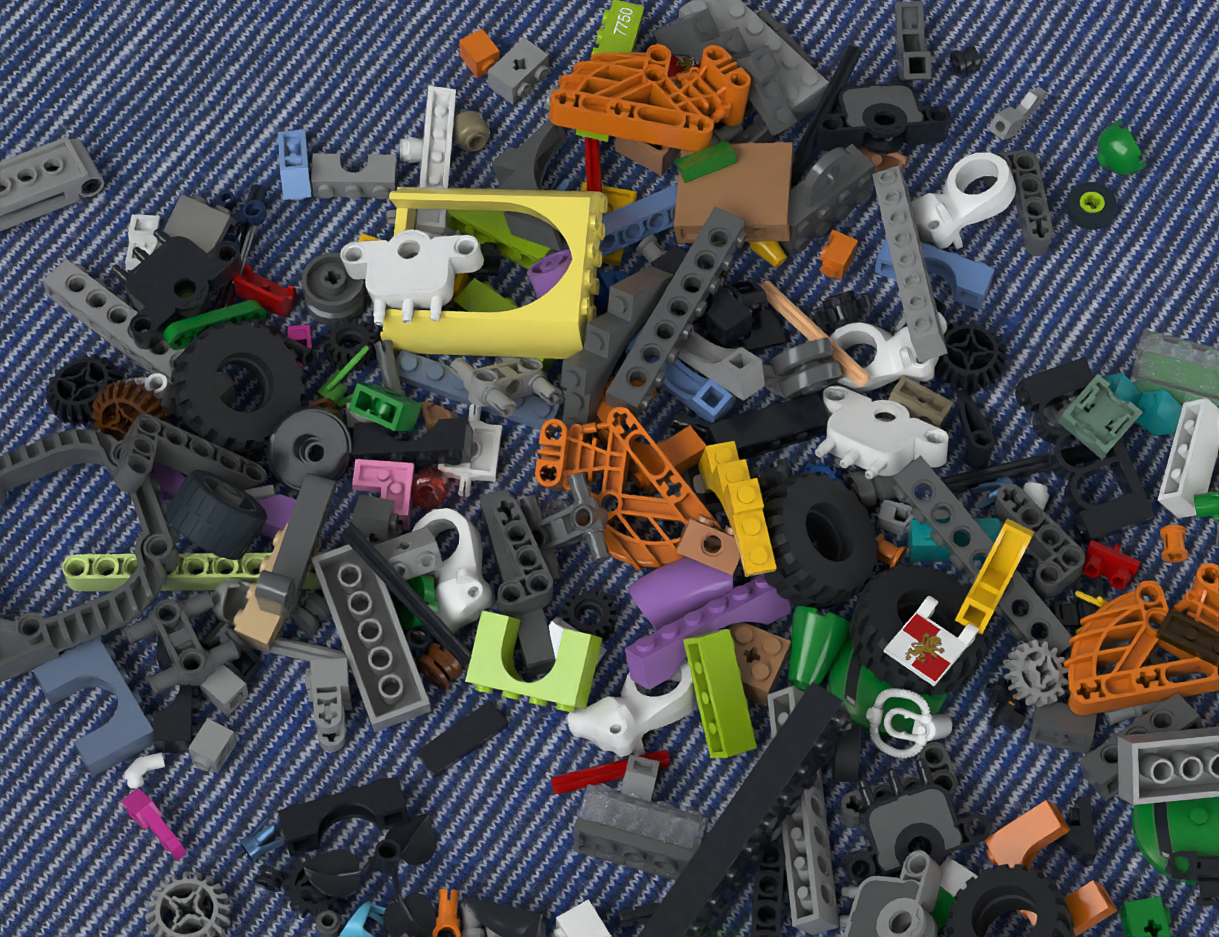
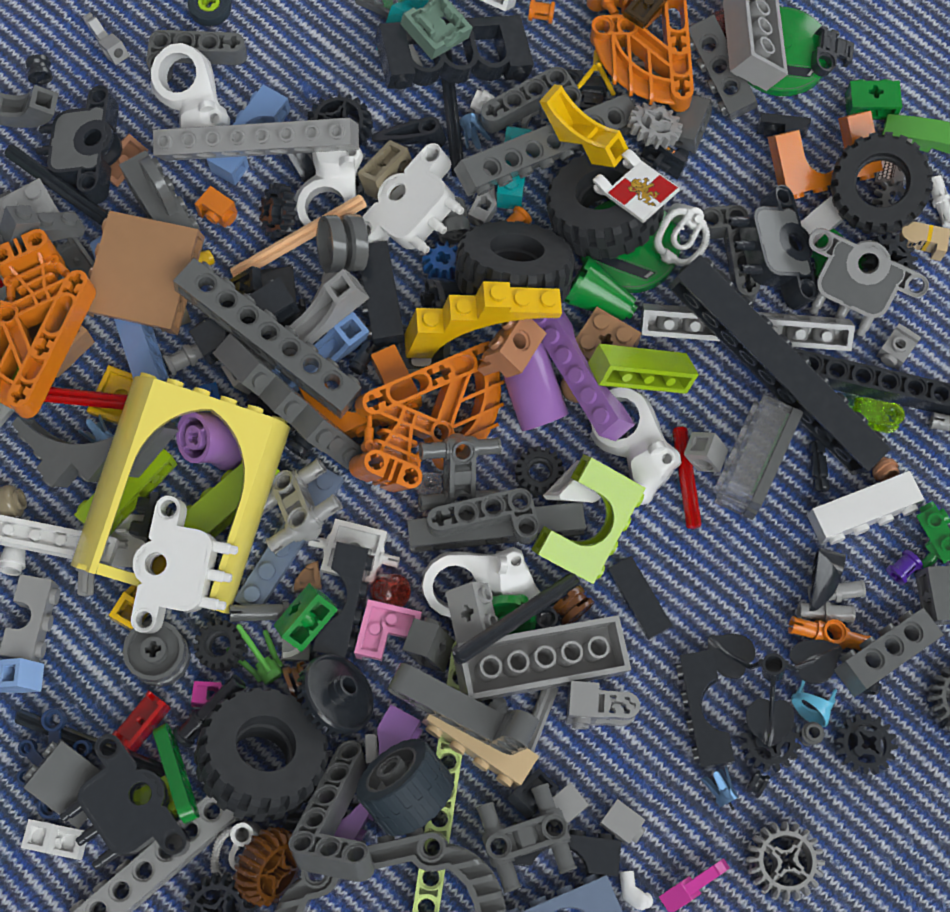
camera: 80 degrees left, 10 degrees up
light grey hair [212,578,251,623] -> none
green slope [674,141,737,183] -> none
red hips [1083,540,1141,590] -> none

